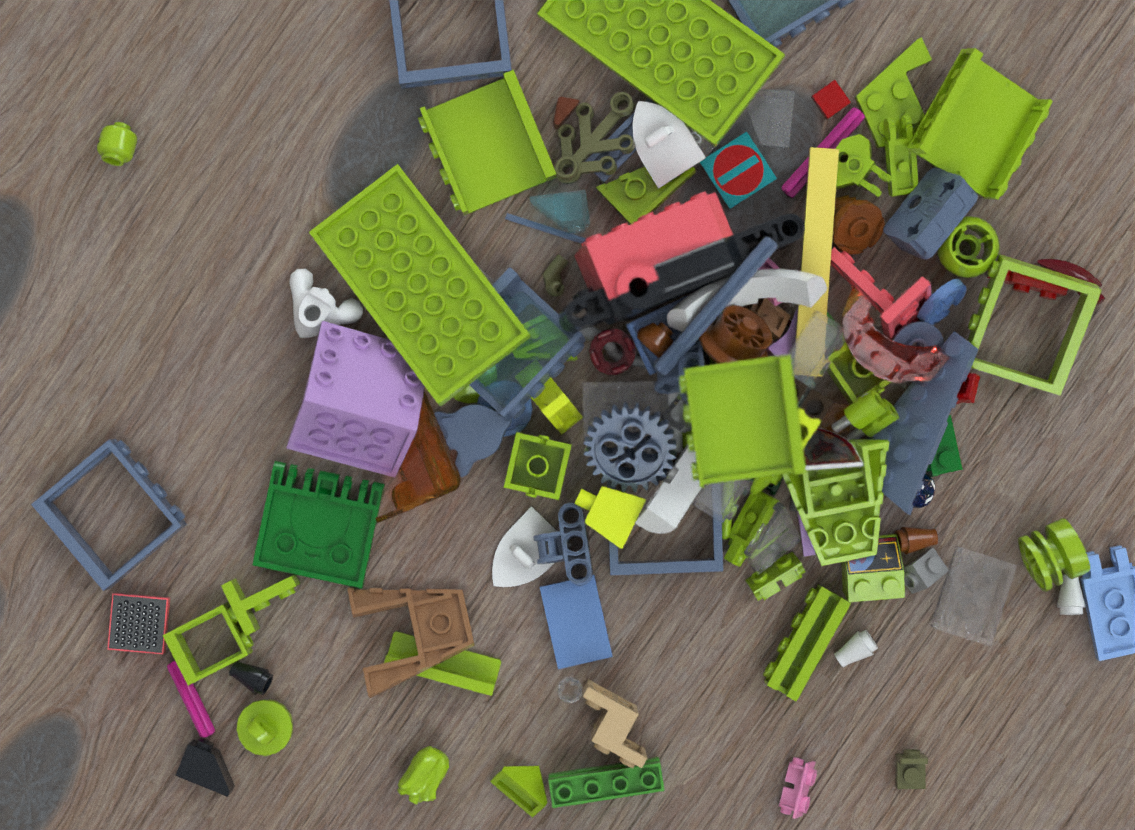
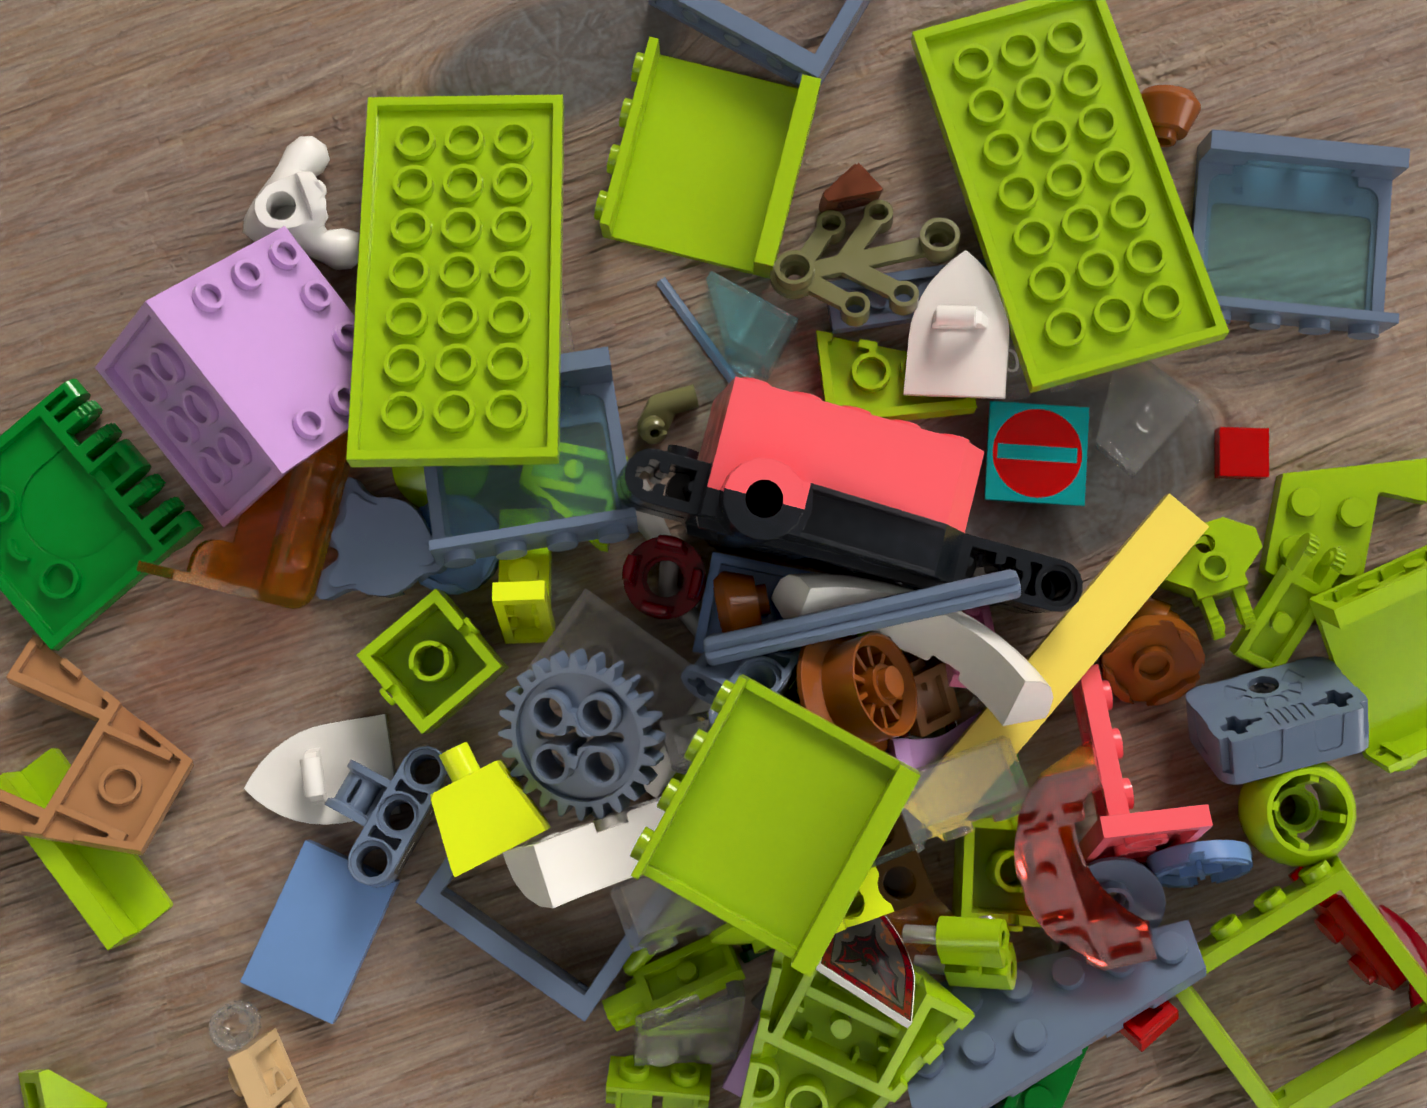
camera: 40 degrees right, 5 degrees down
dark pink axle [781,107,865,198] -> none

